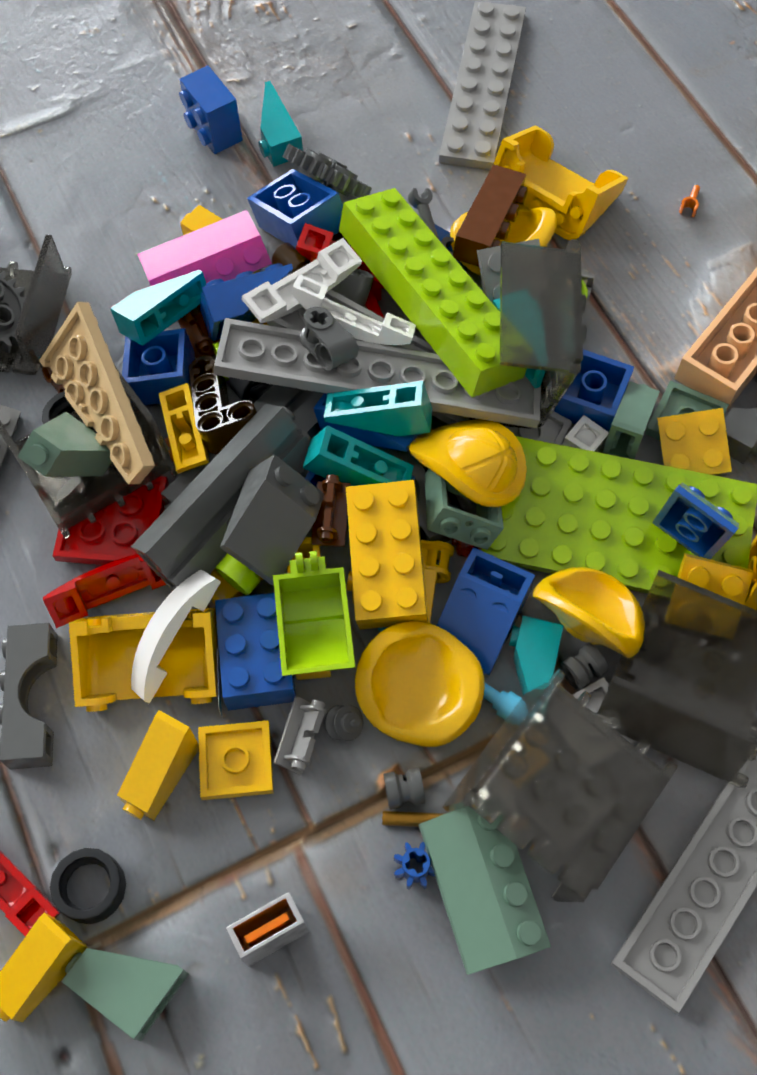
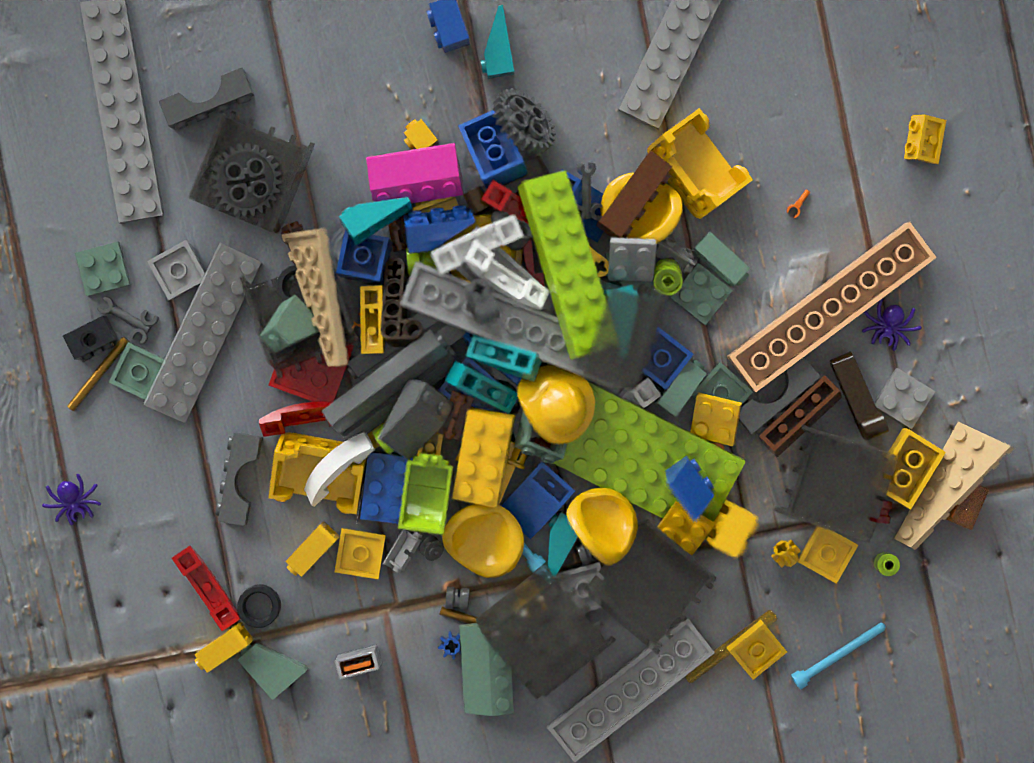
camera: 20 degrees right, 25 degrees up
none -> sand green plate [670,263,733,325]
none -> sand green window [692,231,750,287]

